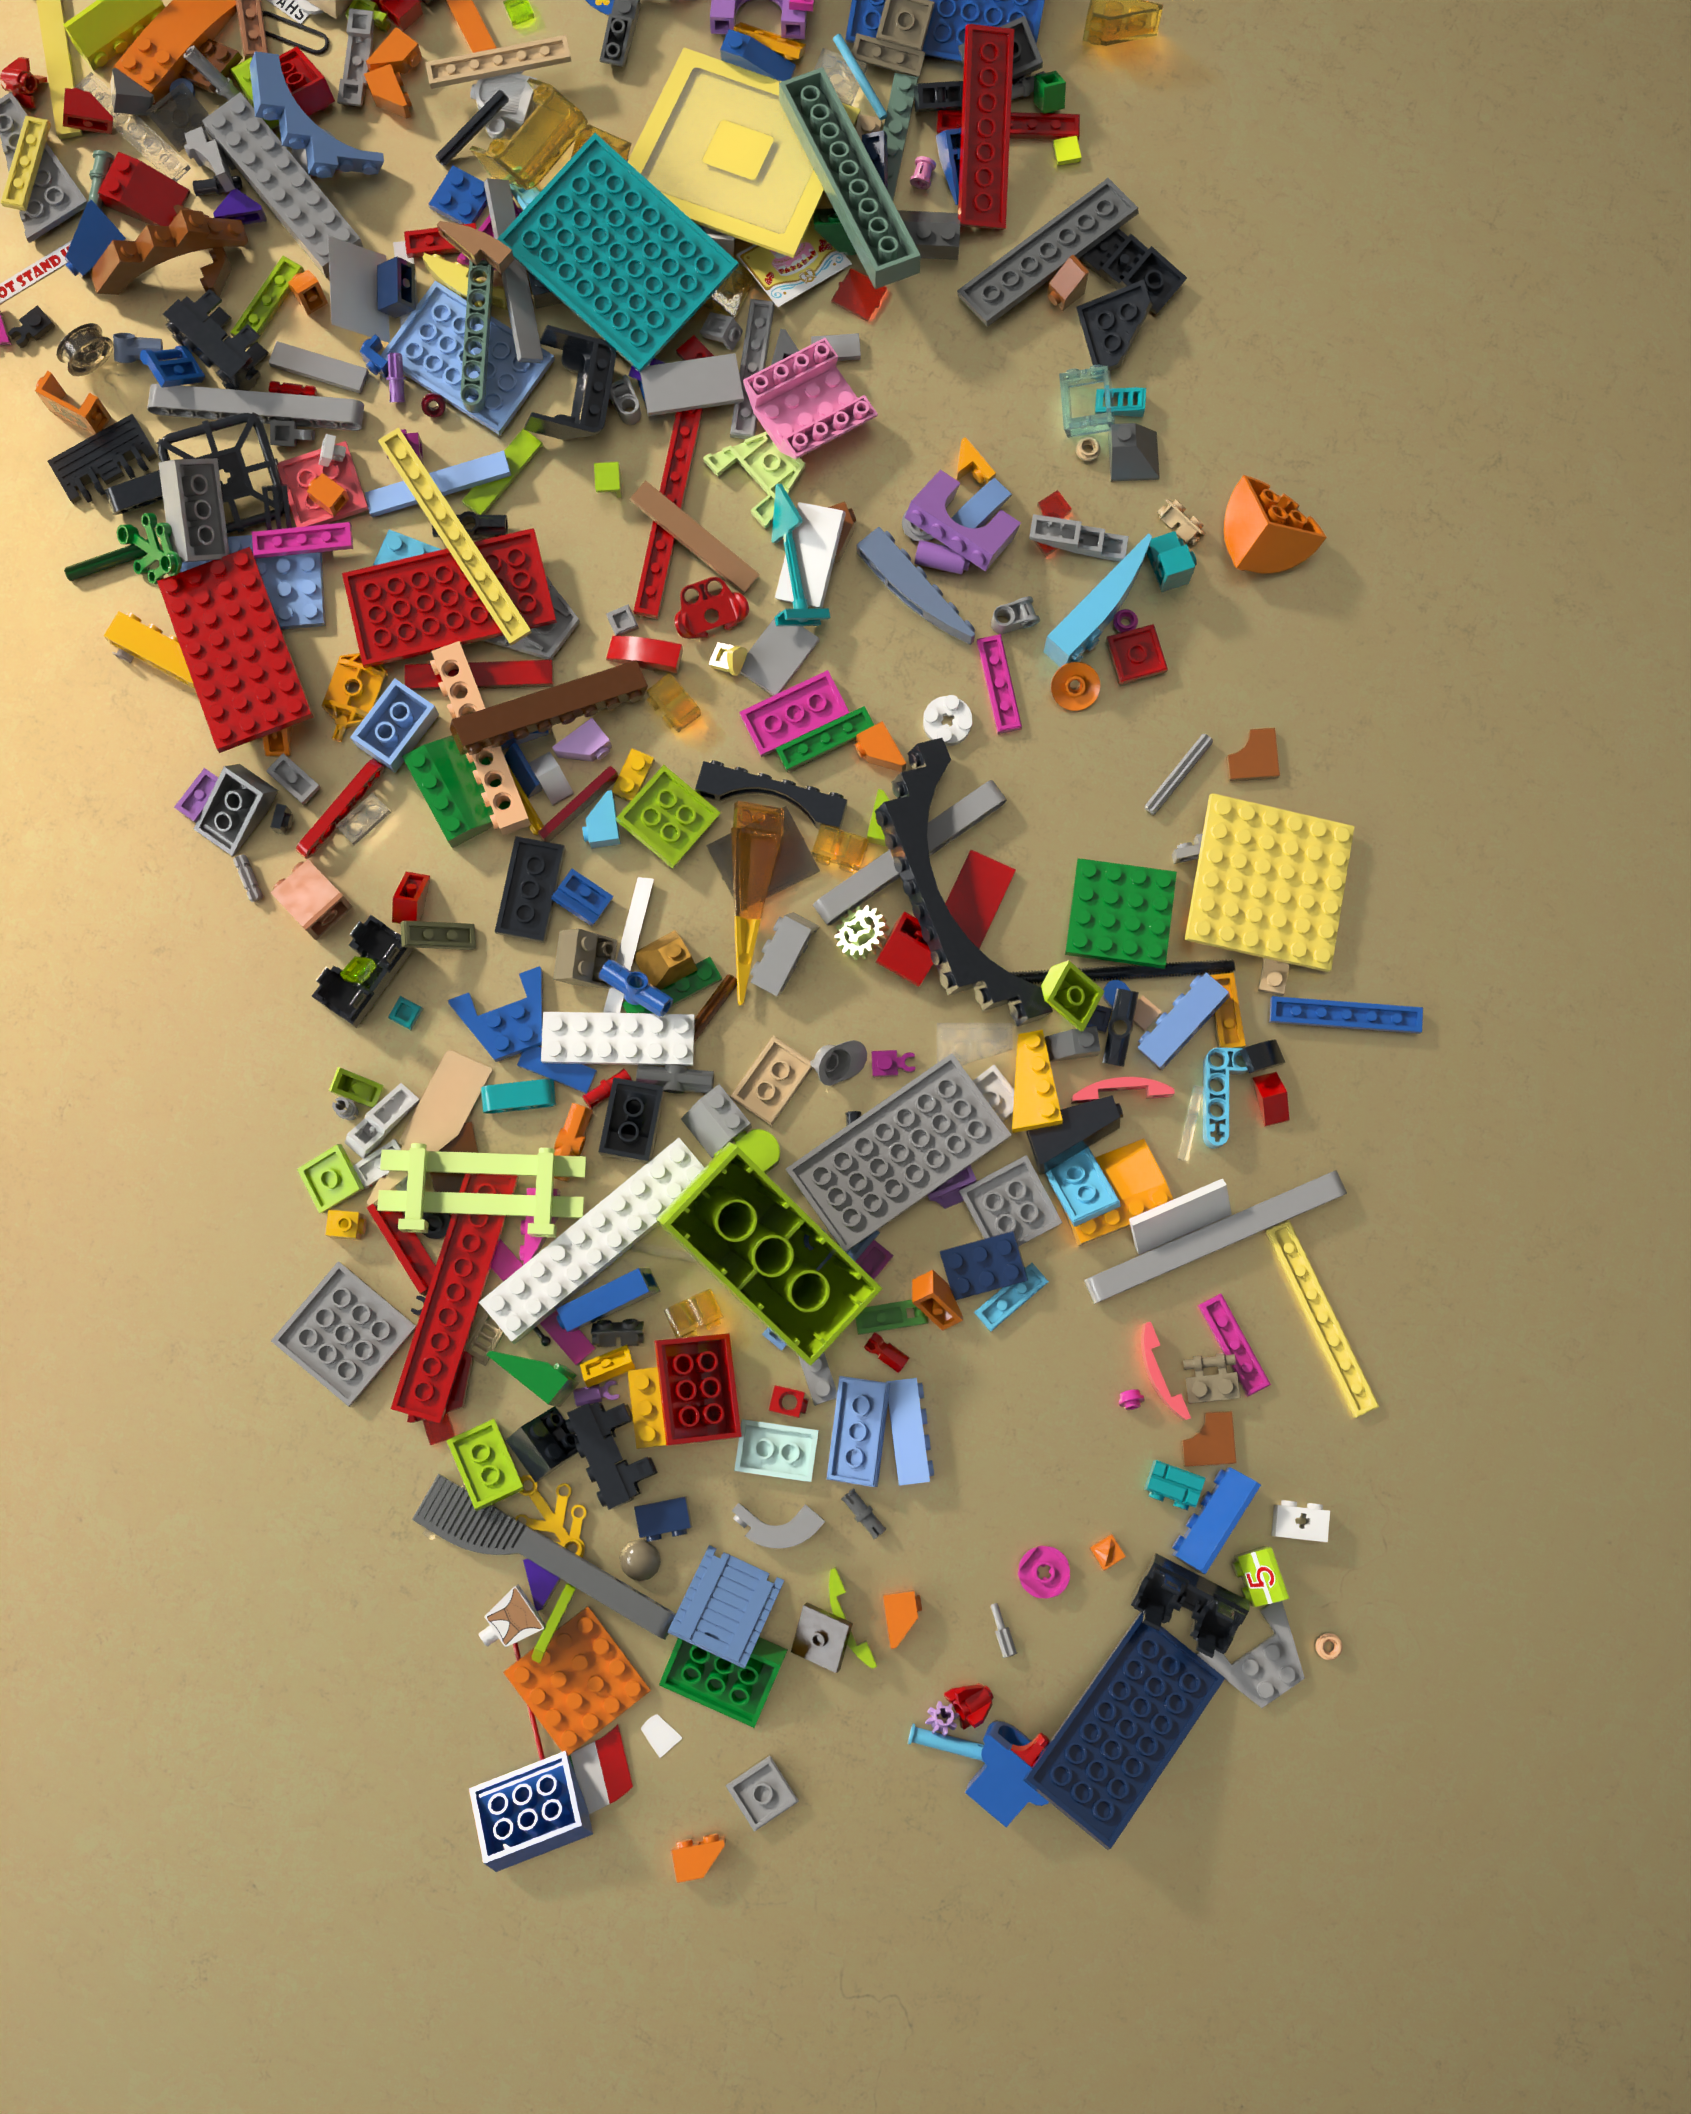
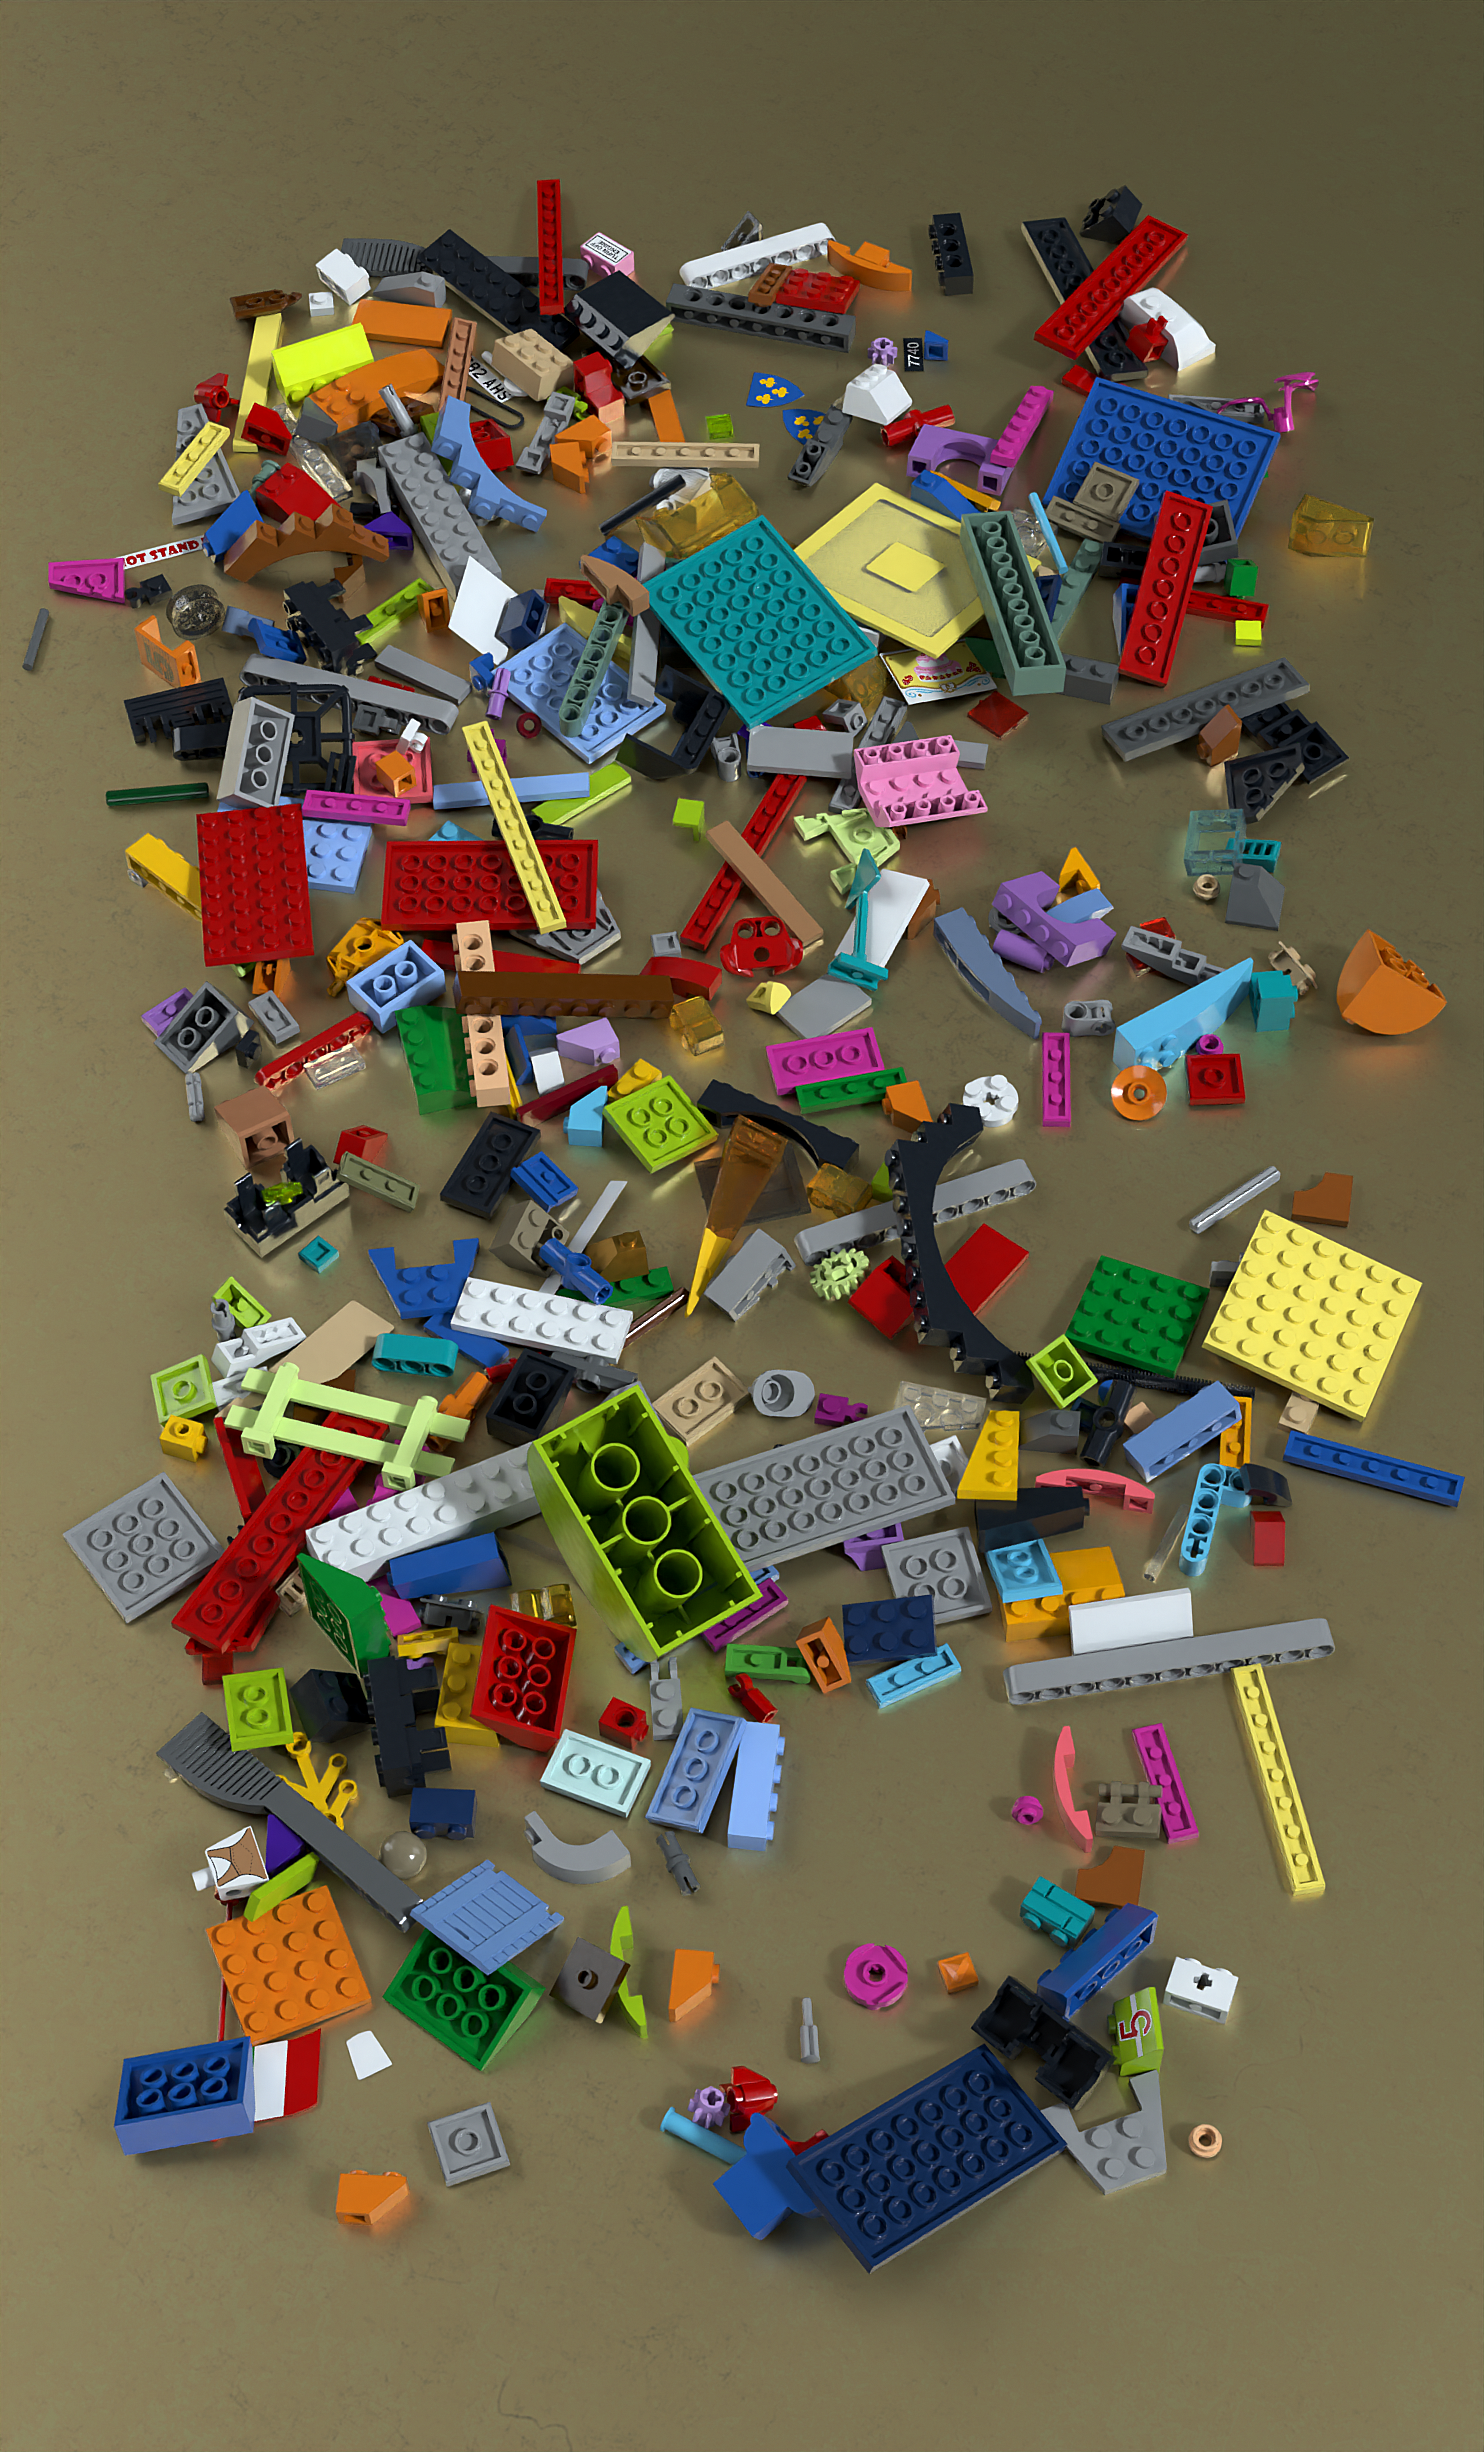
camera: 15 degrees right, 25 degrees down
green plant [117,513,182,584] -> none
bright pink bush [910,156,936,189] -> none

